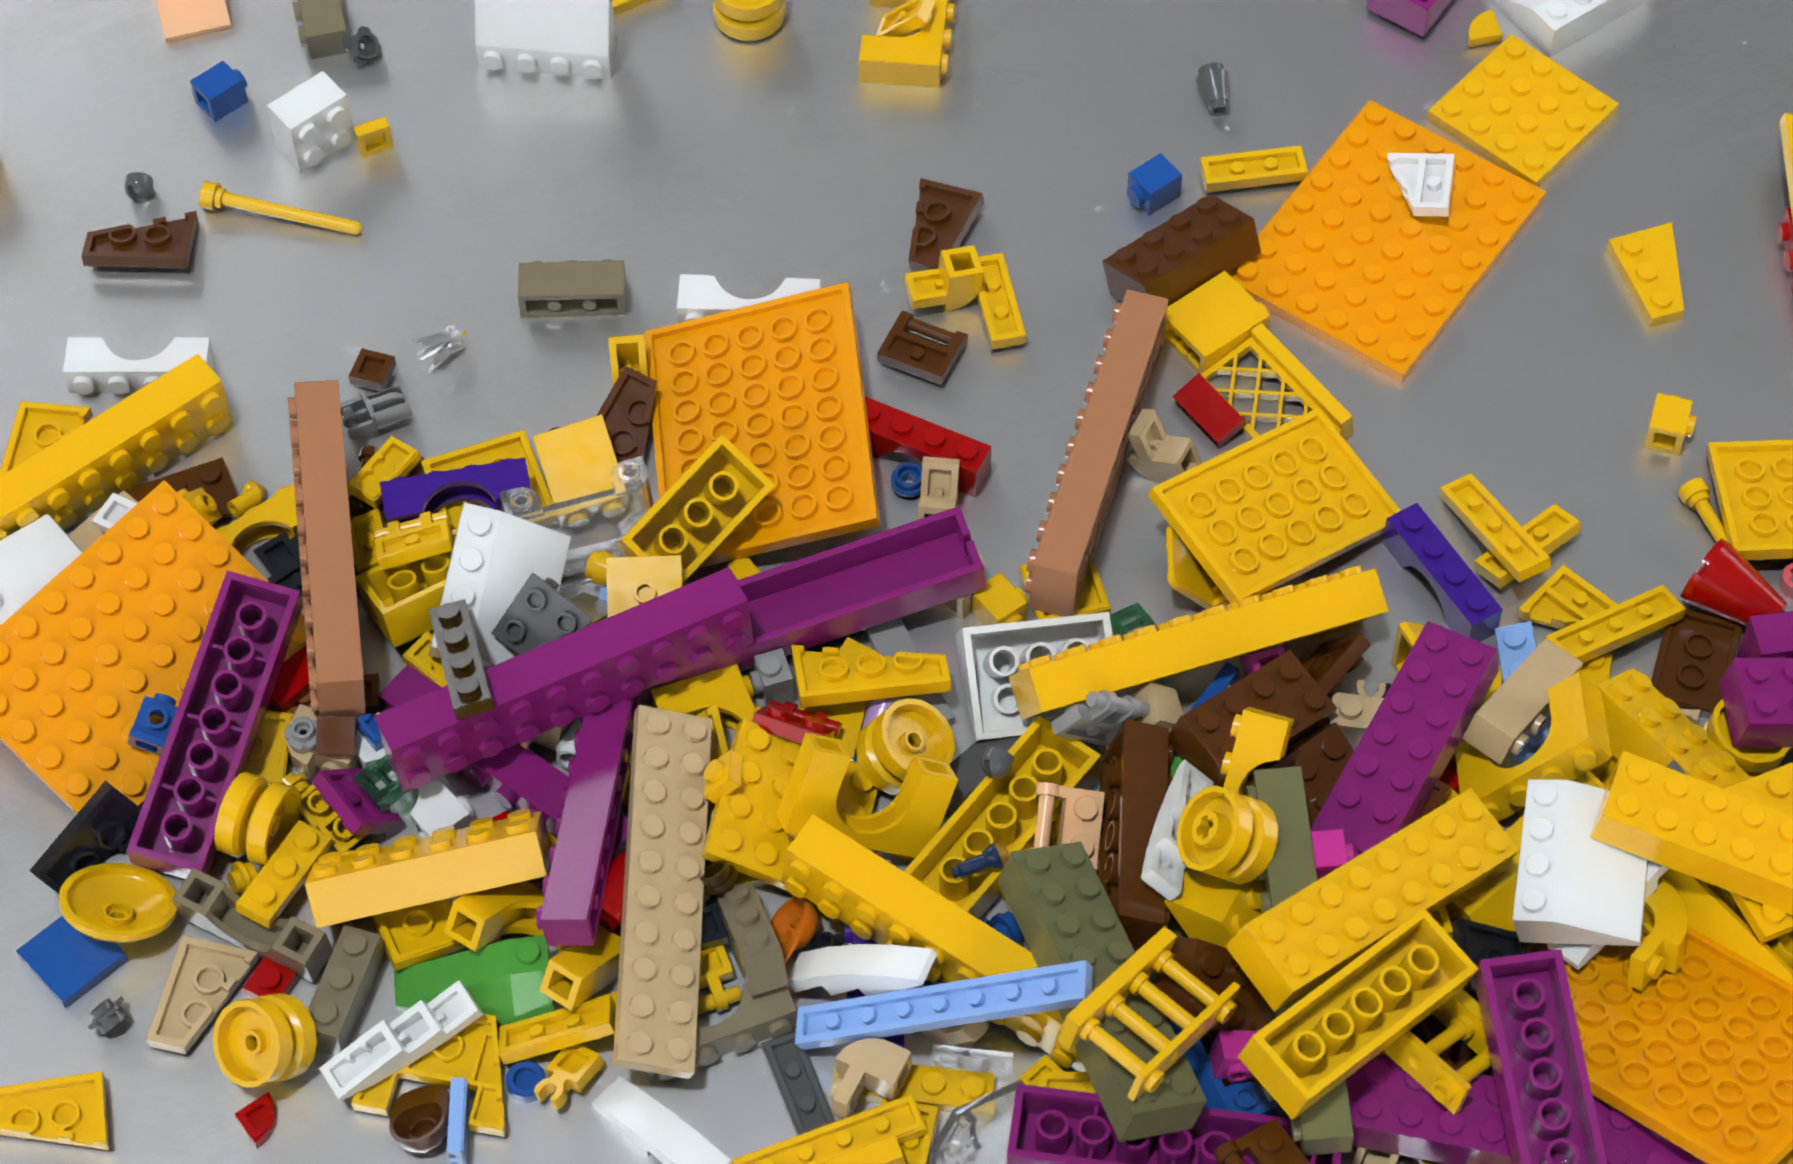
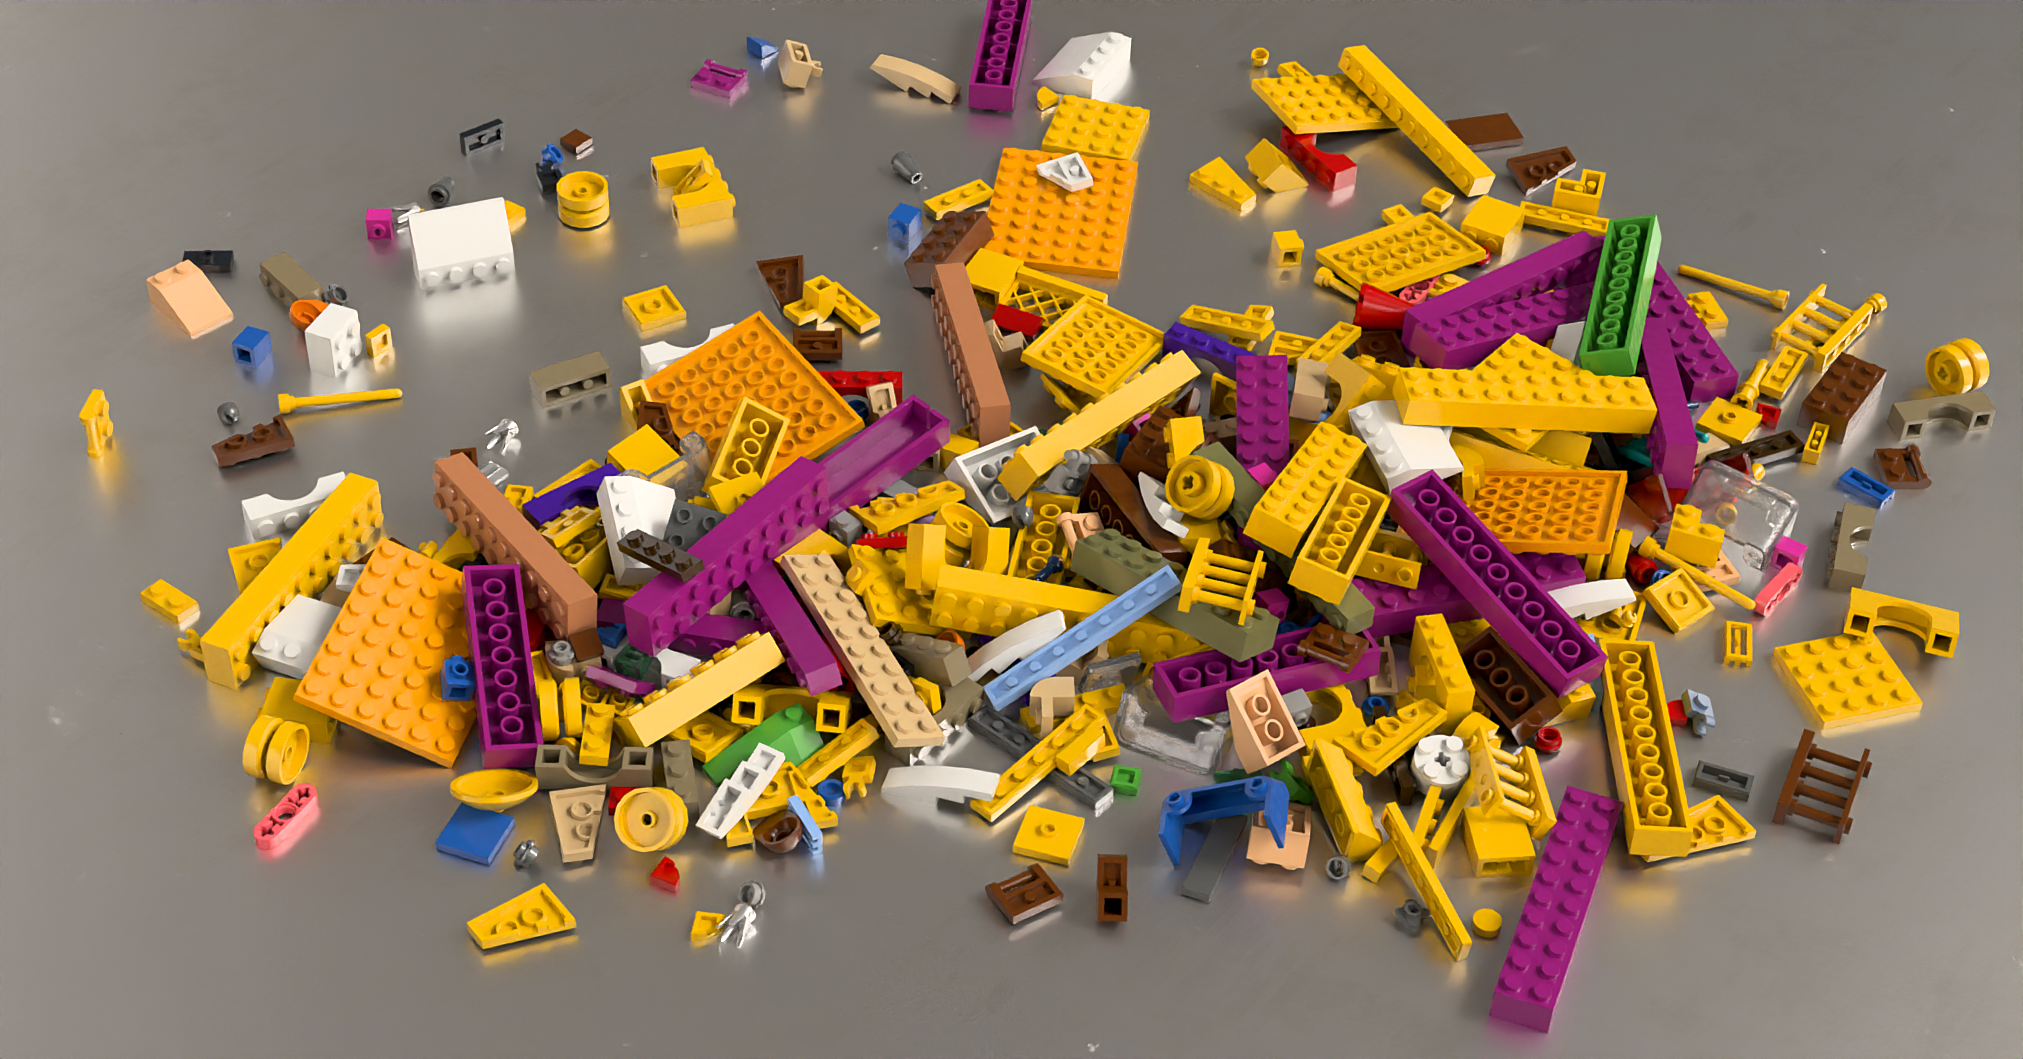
camera: 30 degrees left, 15 degrees down
black wing [29,780,141,893] -> none
none -> orange cap [289,300,329,332]
none -> yellow tile [622,285,686,332]
none -> yellow plate [911,677,942,716]
none -> yellow slope [1245,138,1308,193]

